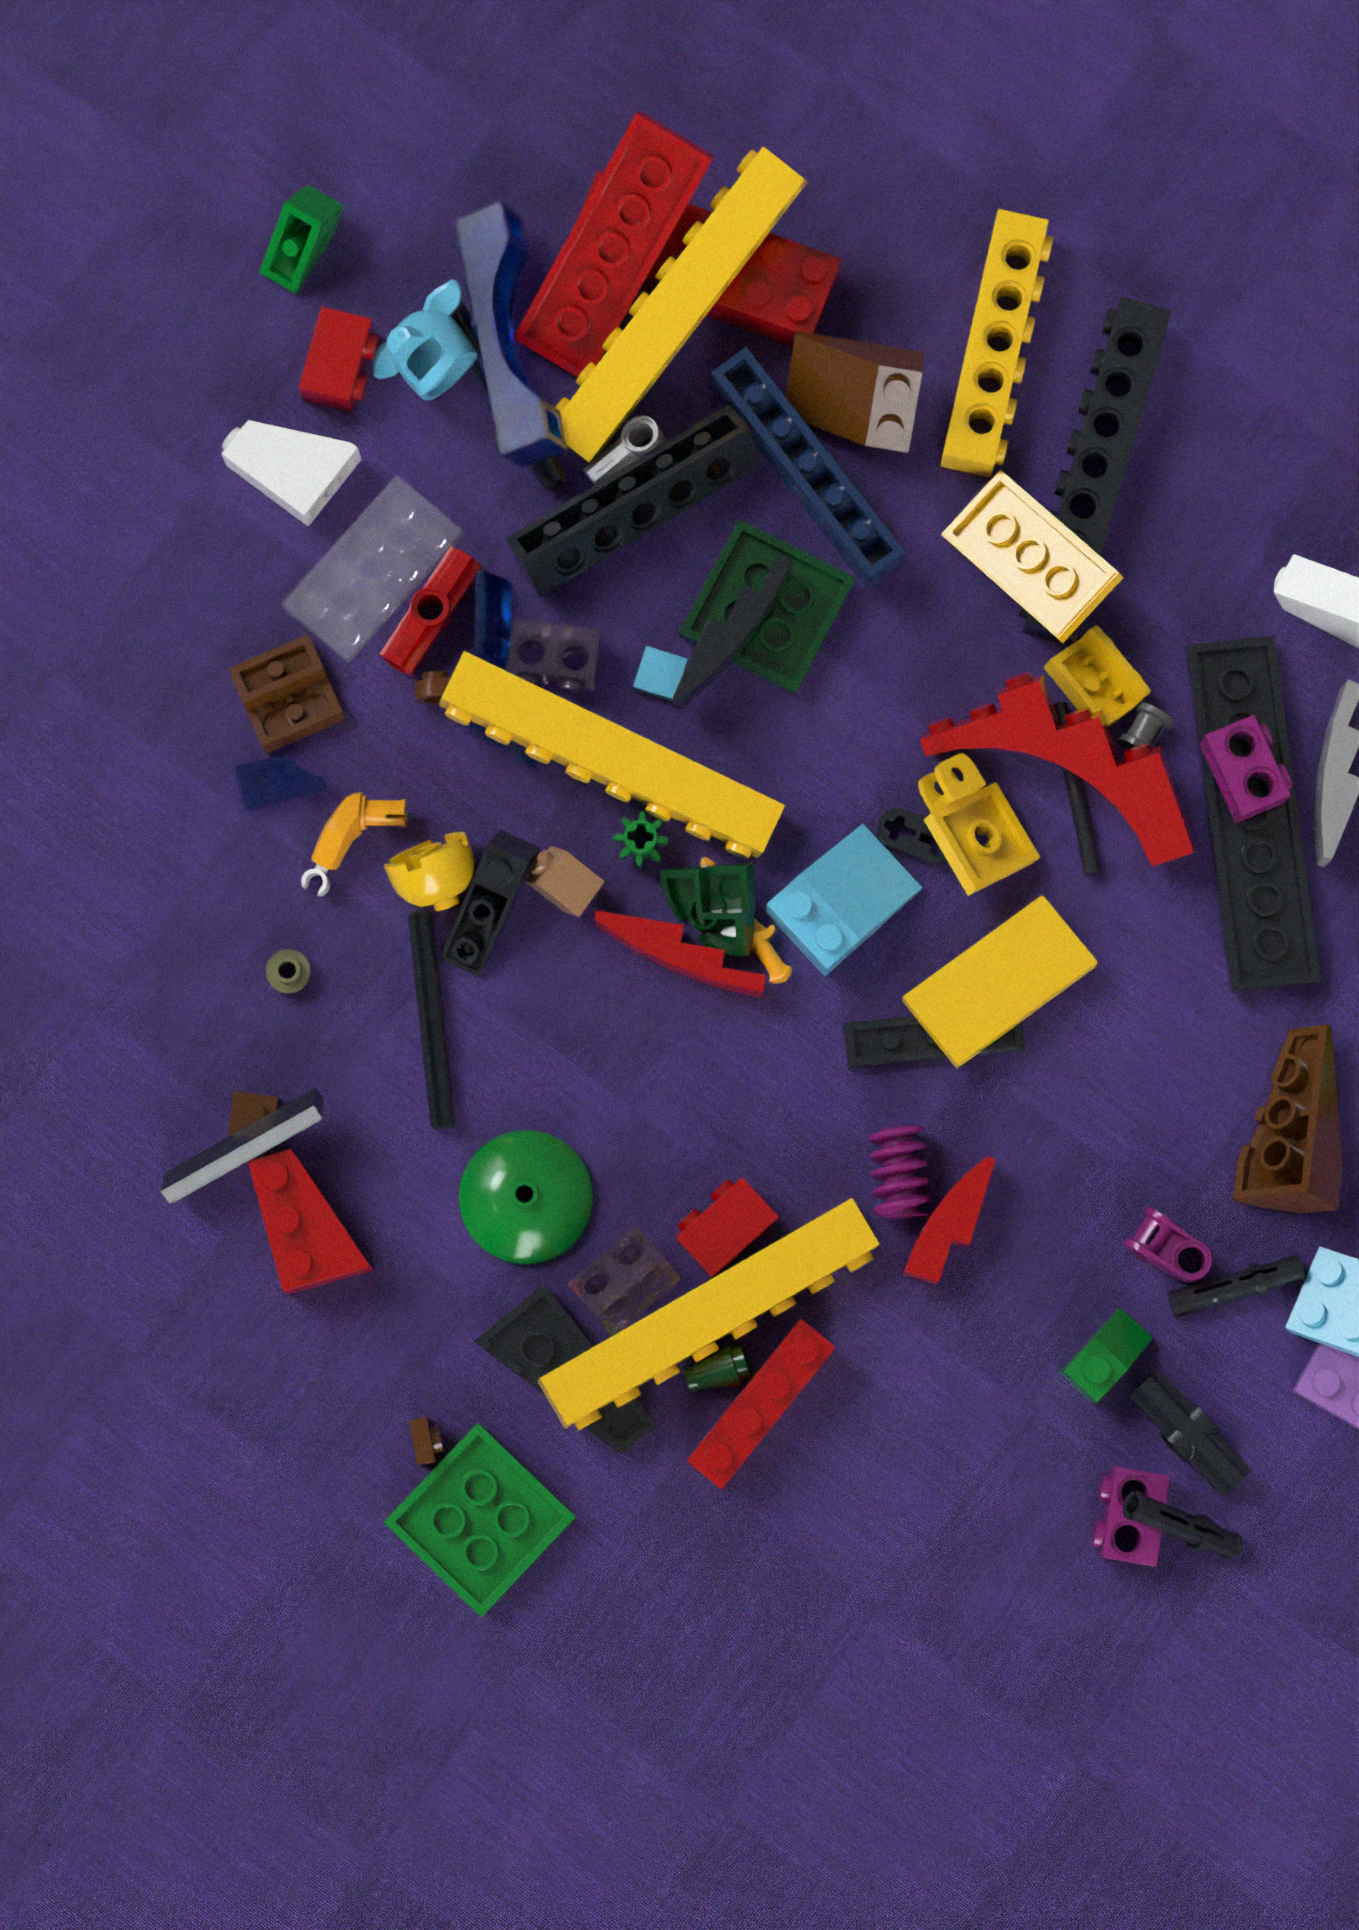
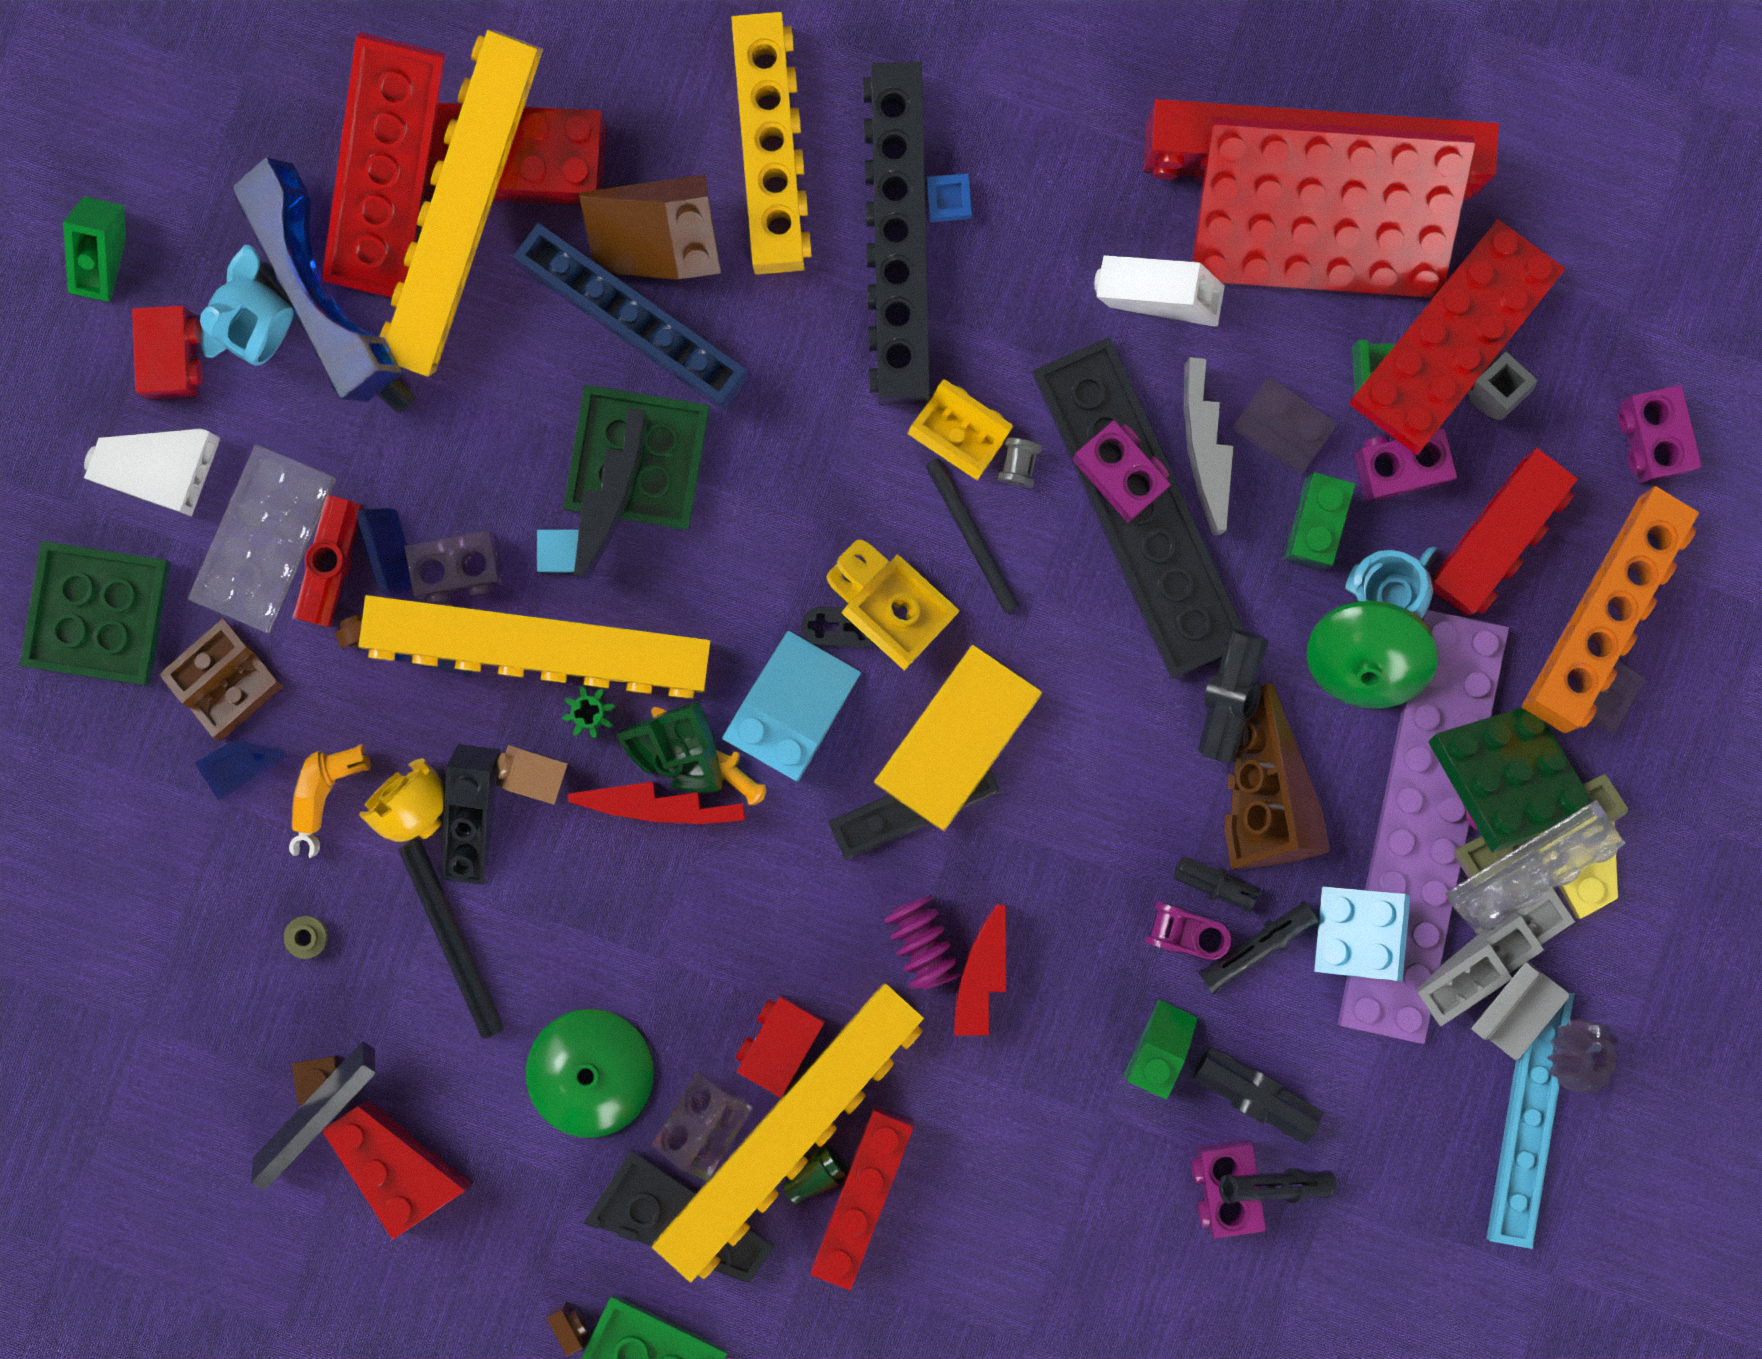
camera: 15 degrees left, 5 degrees up
black brick [505,405,763,598] -> none
light grey piece [583,415,667,485] -> none
red arch [920,672,1196,866] -> none
tile [941,470,1123,643] -> none
none -> dark green plate [19,541,171,686]
none -> blue plate [926,174,972,222]
none -> black axle [1174,857,1259,913]
none -> black piece [1197,629,1268,763]

